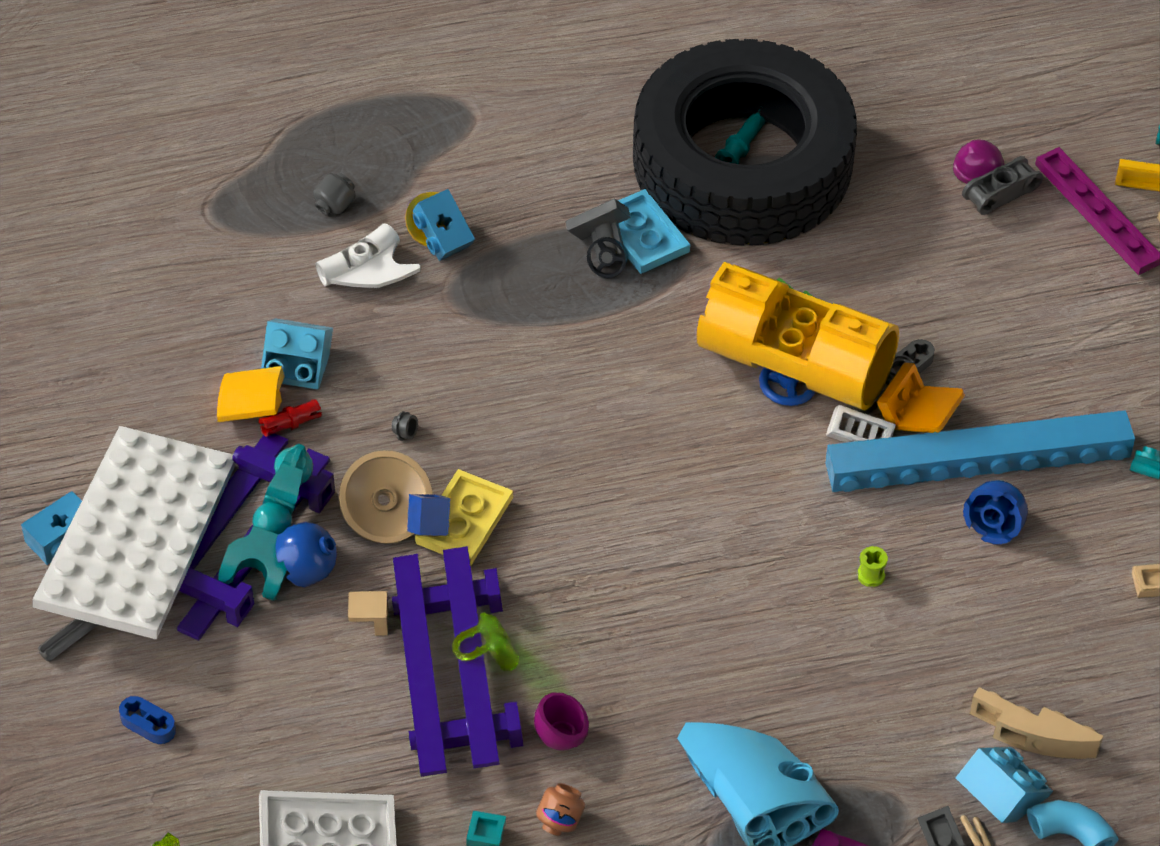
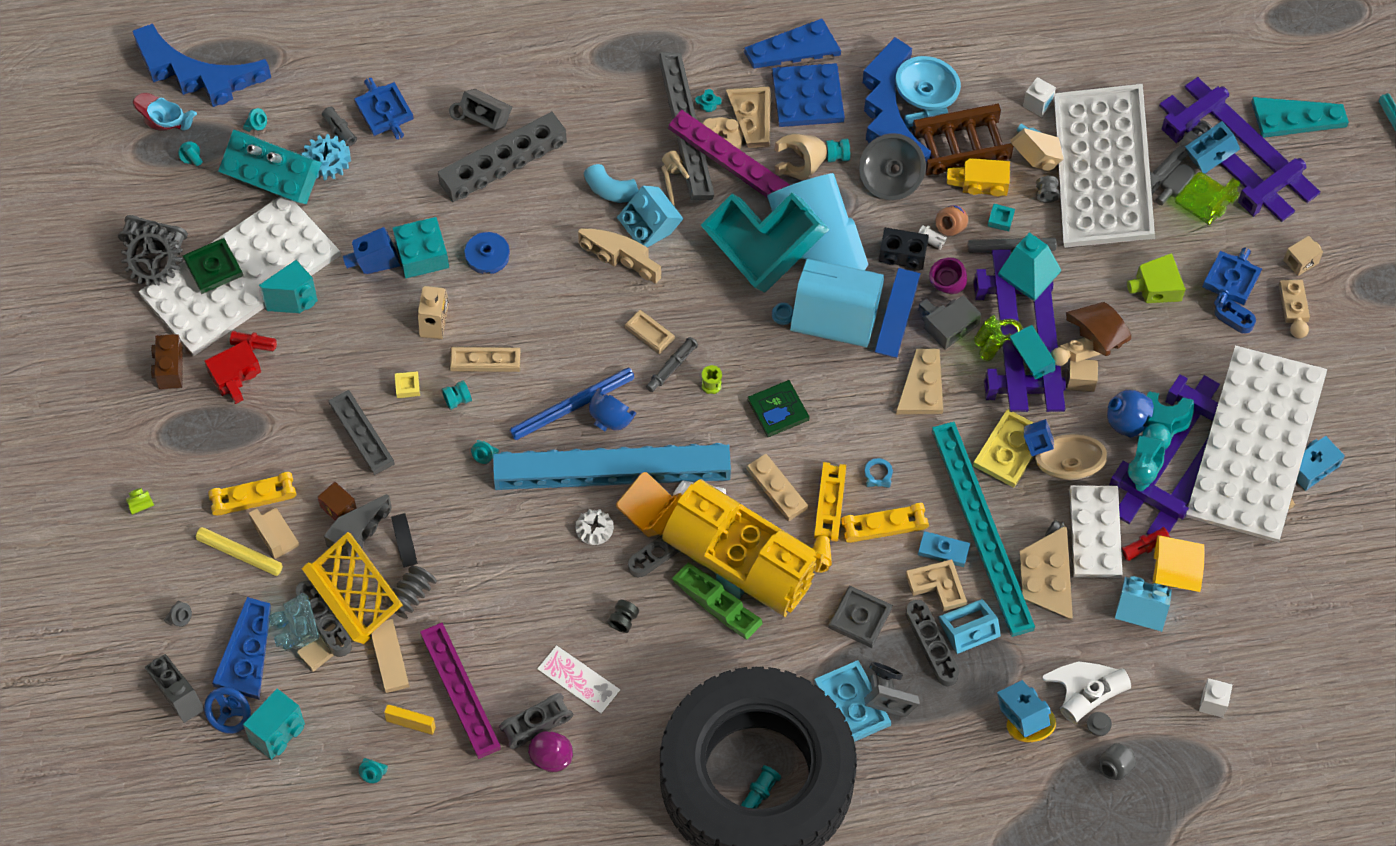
camera: 175 degrees left, 10 degrees up
none -> blue axle [510,368,634,440]
none -> white sticker [538,645,620,713]
none -> white gear [576,509,614,545]
none -> pearl dark grey wheel [607,599,639,633]
none -> tan tile [625,310,675,354]
none -> dark grey piece [646,337,698,392]
none -> teal piece [701,193,829,293]
none -> dark green tile [747,380,810,438]
none -> tan plate [747,454,808,521]
none -> dark azure plate [772,303,794,325]
none -> medium azure piece [790,258,884,347]
none -> yellow cone [812,536,832,573]
none -> yellow plate [814,462,847,542]
none -> dark grey tile [828,585,893,648]
none -> yellow plate [841,503,929,543]
none -> dark azure piece [864,458,893,488]
none -> blue slope [875,268,921,359]
none -> black brick [879,227,929,269]
none -> tan wing [896,349,943,414]
none -> tan plate [906,560,967,611]
none -> dark grey beam [906,600,959,686]
none -> white pin [918,225,947,250]
none -> dark grey hinge [918,295,981,350]
none -> dark azure plate [918,531,970,567]
none -> teal plate [932,421,1035,637]
none -> medium azure tile [938,599,1001,654]
none -> dark grey axle [967,238,1057,253]
none -> teal slope [998,232,1061,301]
none -> teal hinge [1010,325,1055,379]
none -> tan wing [1020,527,1073,620]
none -> tan plate [1051,338,1100,366]
none -> reddish brown slope [1066,302,1131,356]
none -> white plate [1069,485,1123,578]
none -> dark grey plate [1087,712,1112,736]
none -> lime torso [1127,253,1186,303]
none -> white brick [1199,678,1232,718]
none -> blue plate [1202,247,1262,308]
none -> tan plate [1279,280,1310,339]
none -> tan brick [1284,236,1323,276]

